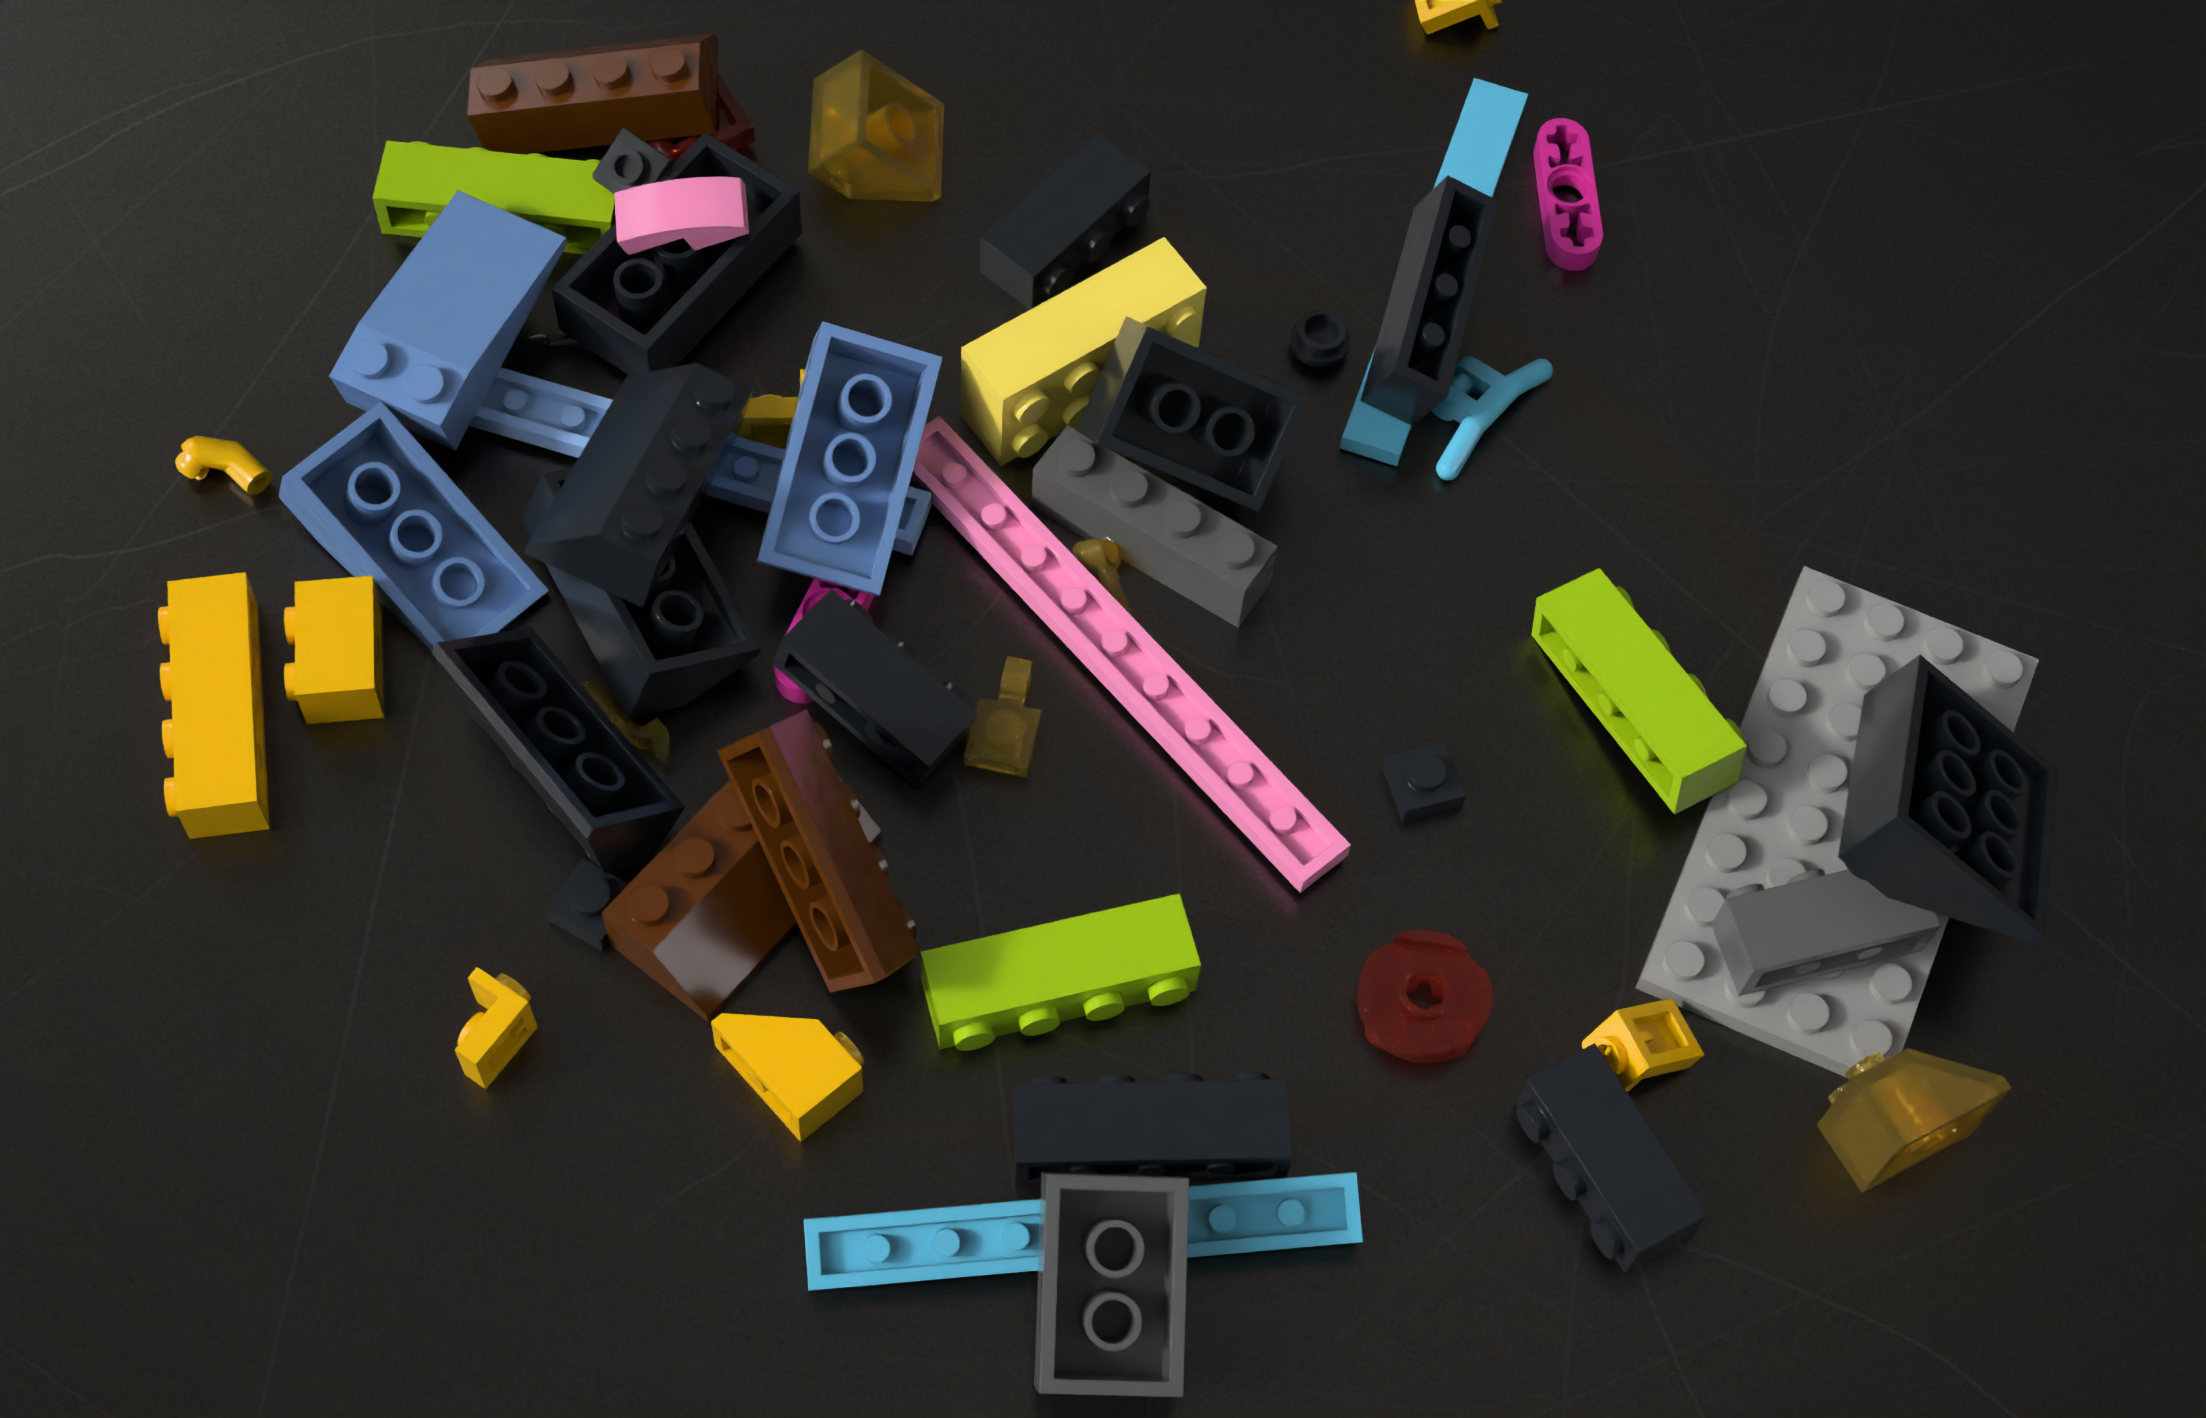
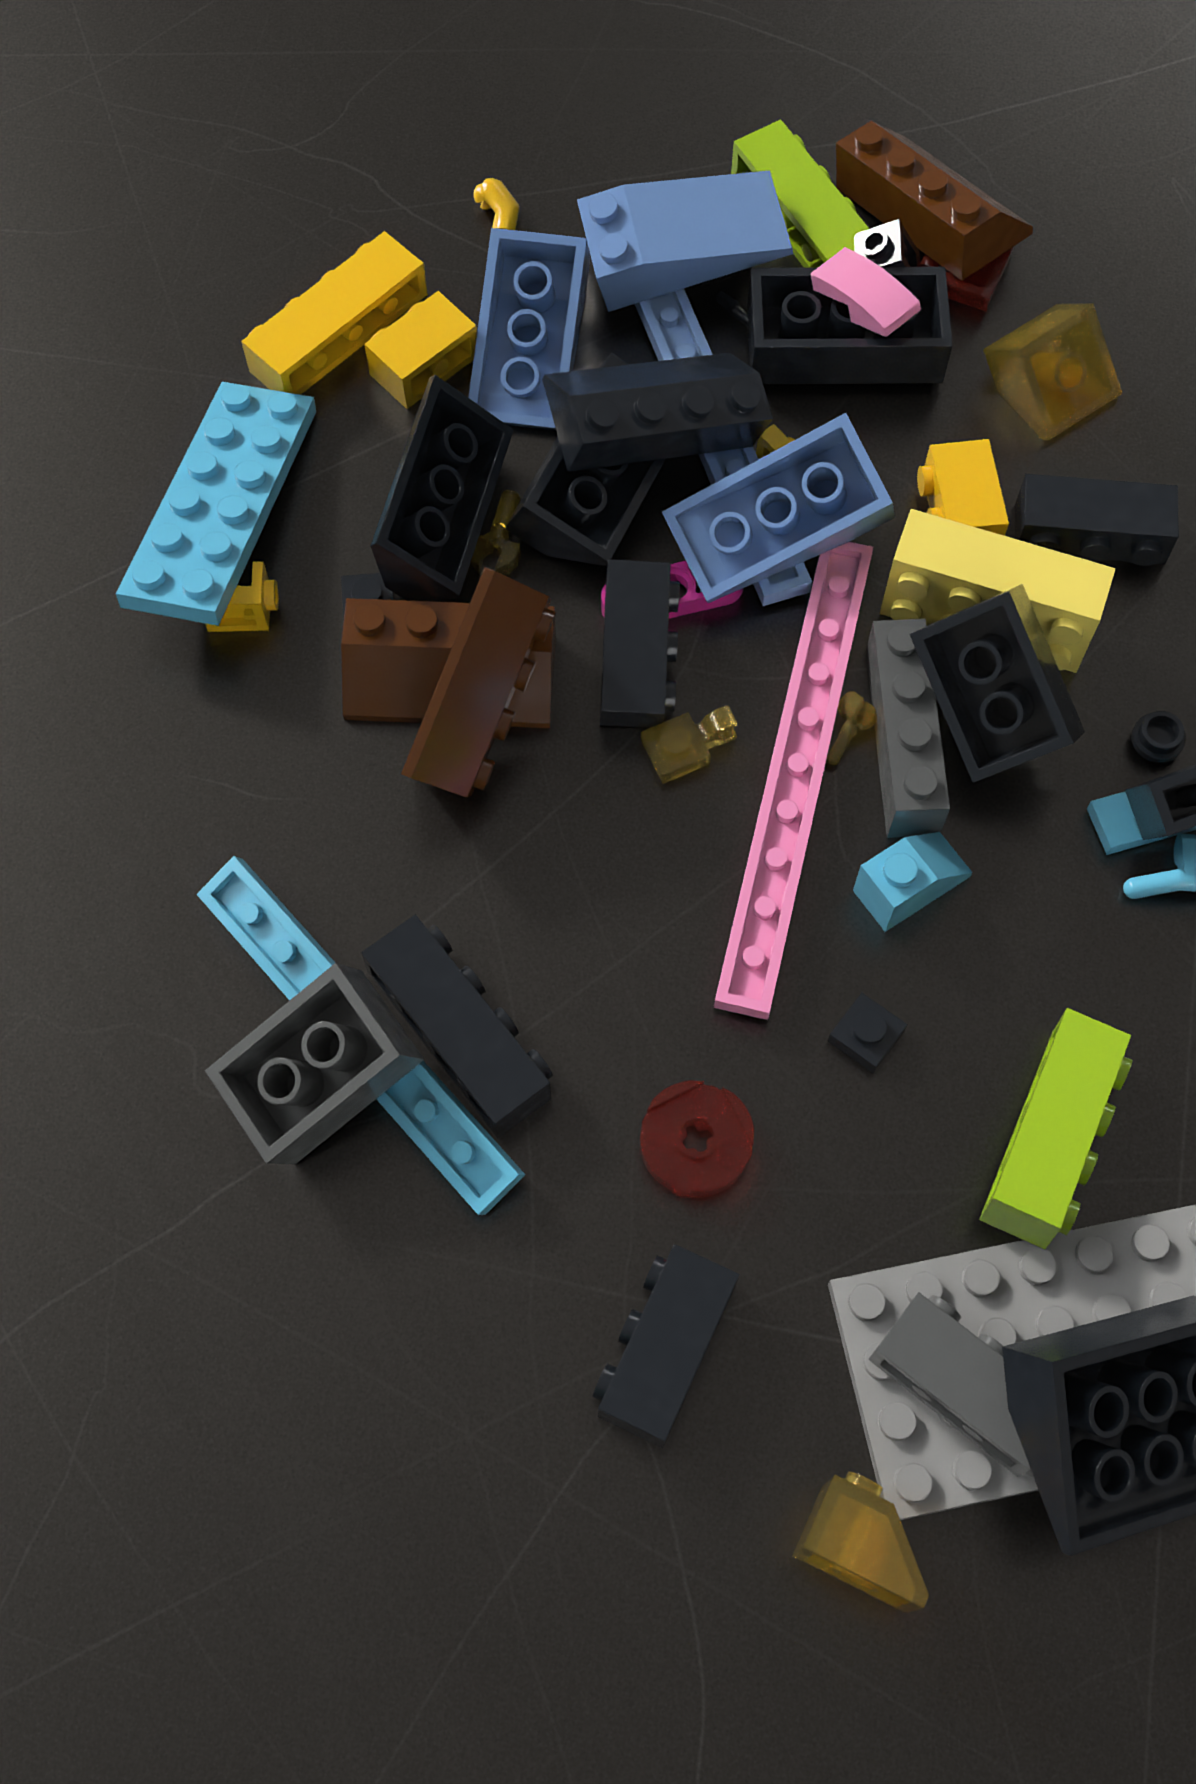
camera: 60 degrees right, 5 degrees up
yellow slope [711,1013,864,1142] -> none
lime brick [921,893,1201,1051] -> none
yellow bracket [1582,998,1704,1092] -> none
none -> medium azure plate [116,382,316,626]
none -> medium azure slope [853,832,973,932]
none -> yellow brick [917,439,1009,536]

